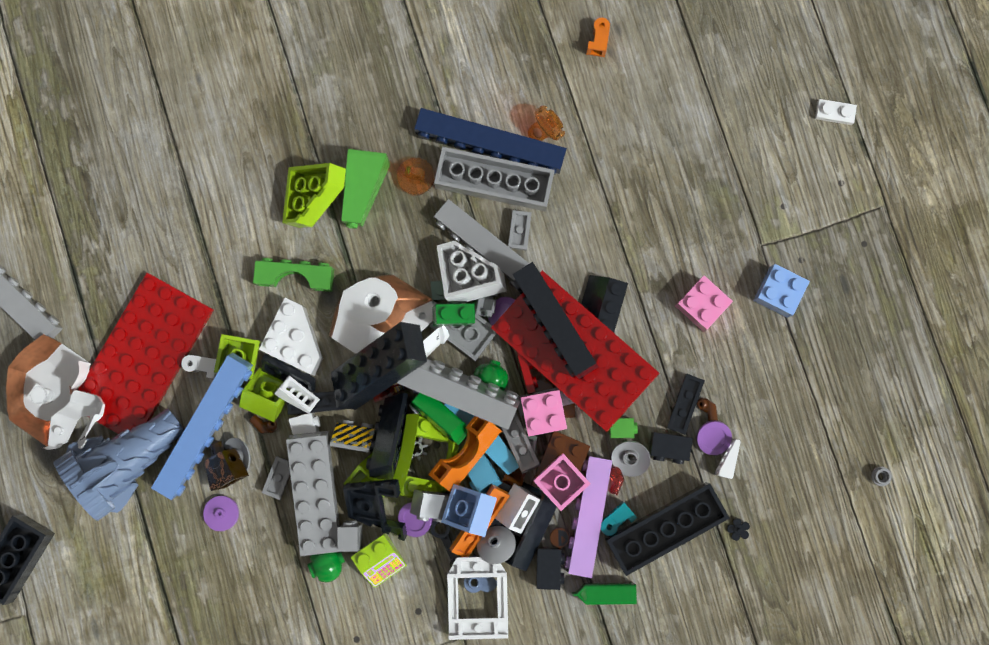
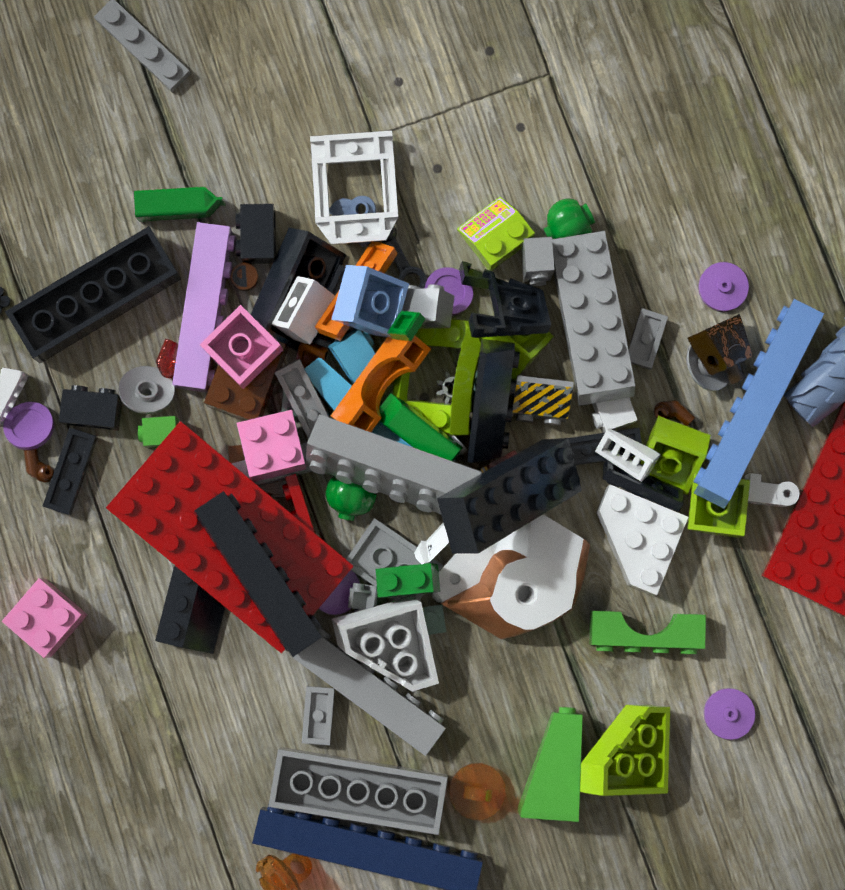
camera: 175 degrees right, 0 degrees up
light grey dish [477,526,516,564] -> none
teal leg [601,502,637,536] -> none
none -> green tile [387,311,425,341]
none -> medium lavender piece [704,688,755,740]

